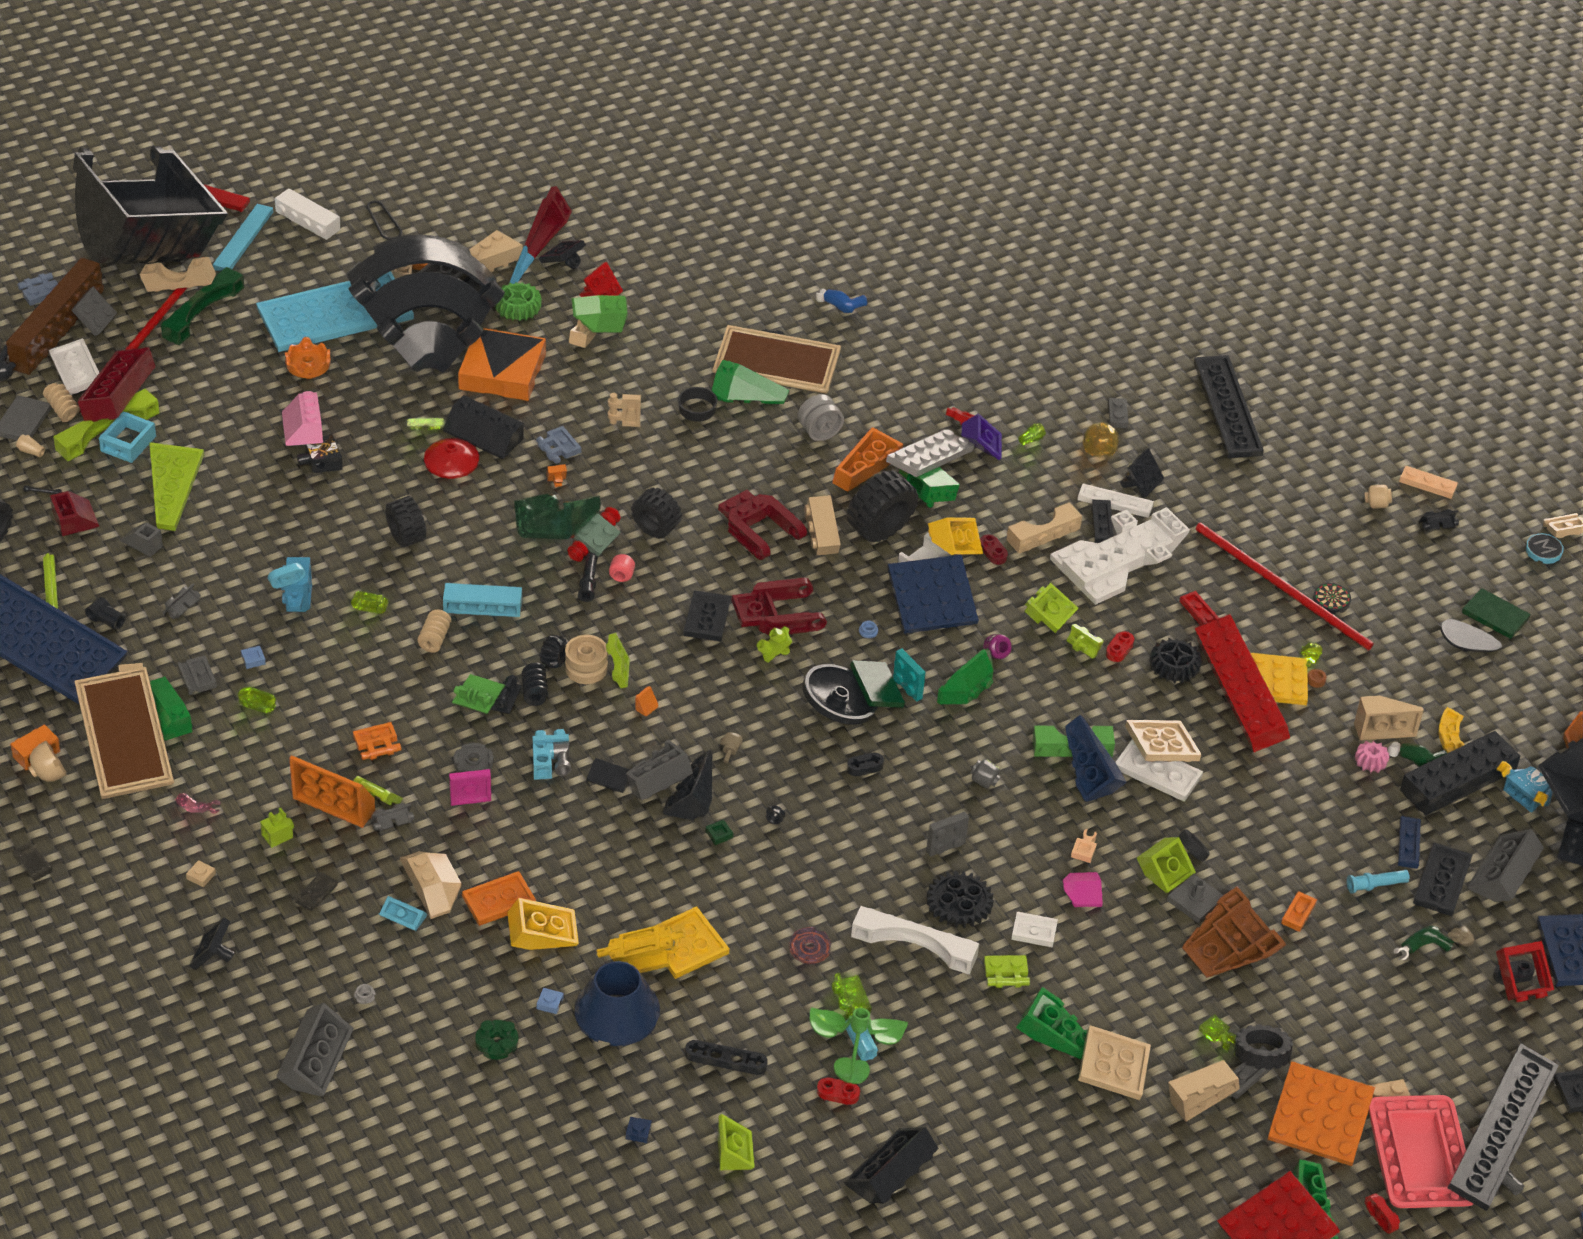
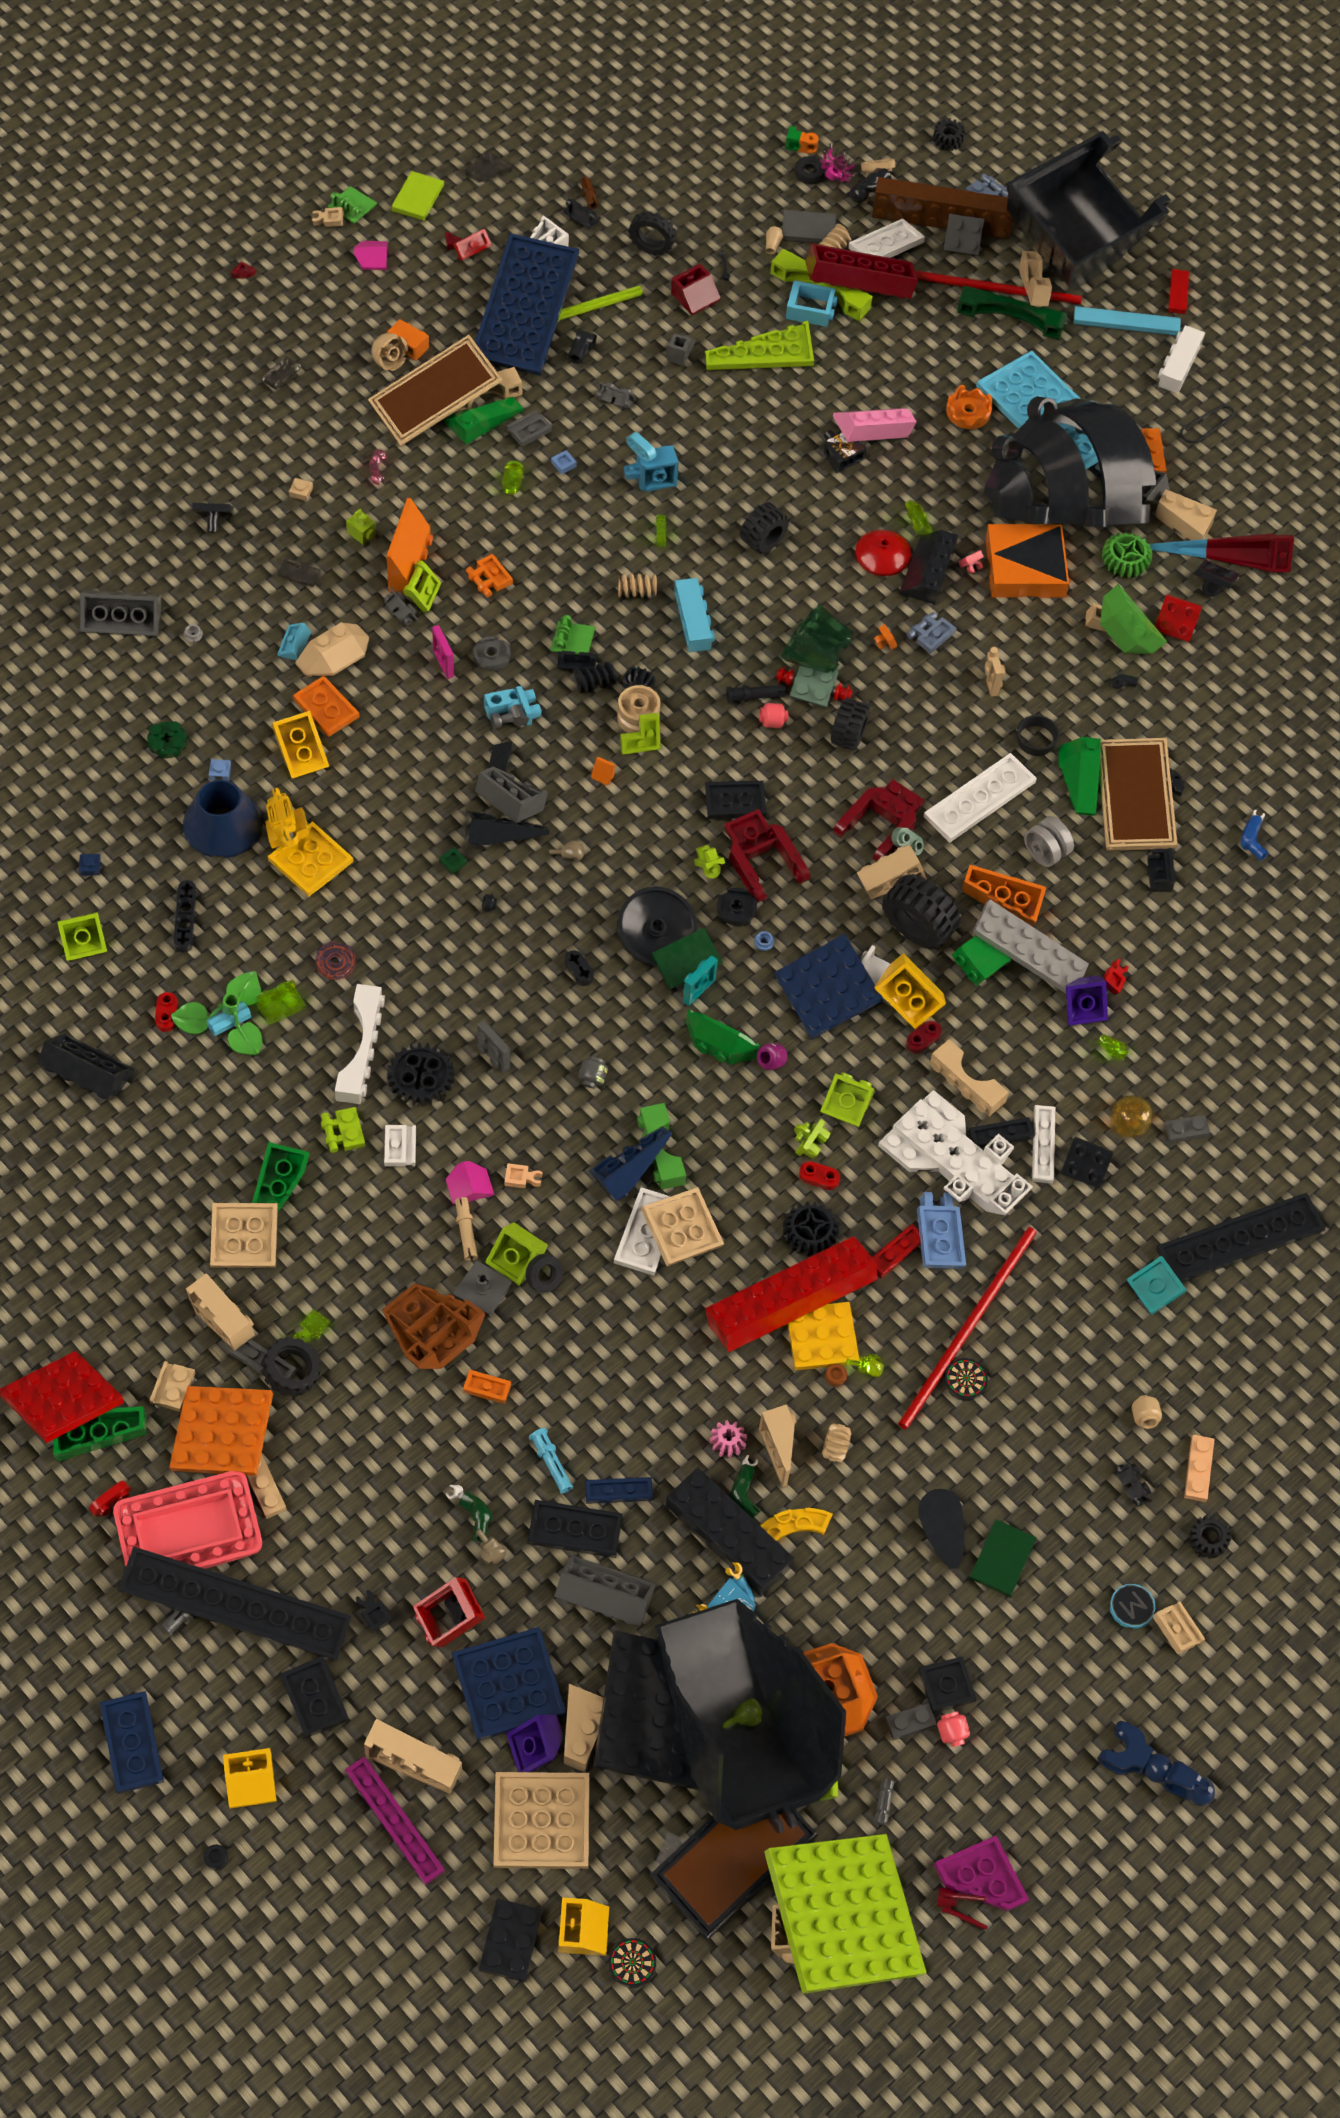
camera: 75 degrees right, 15 degrees up
none -> tan plate [149,1361,195,1412]
none -> black plate [356,1590,393,1633]
none -> tan pin [455,1197,478,1261]
none -> black plate [717,888,757,926]
none -> tan gear [822,1424,851,1462]
none -> sand green plate [892,827,924,856]
none -> medium blue tile [917,1192,966,1269]
none -> white plate [924,753,1037,843]
none -> coral tile [958,550,984,574]
none -> black arm [1111,673,1139,689]
none -> teal plate [1126,1256,1187,1315]
none -> black hinge [1147,848,1175,892]
none -> black tyre [1188,1515,1232,1559]

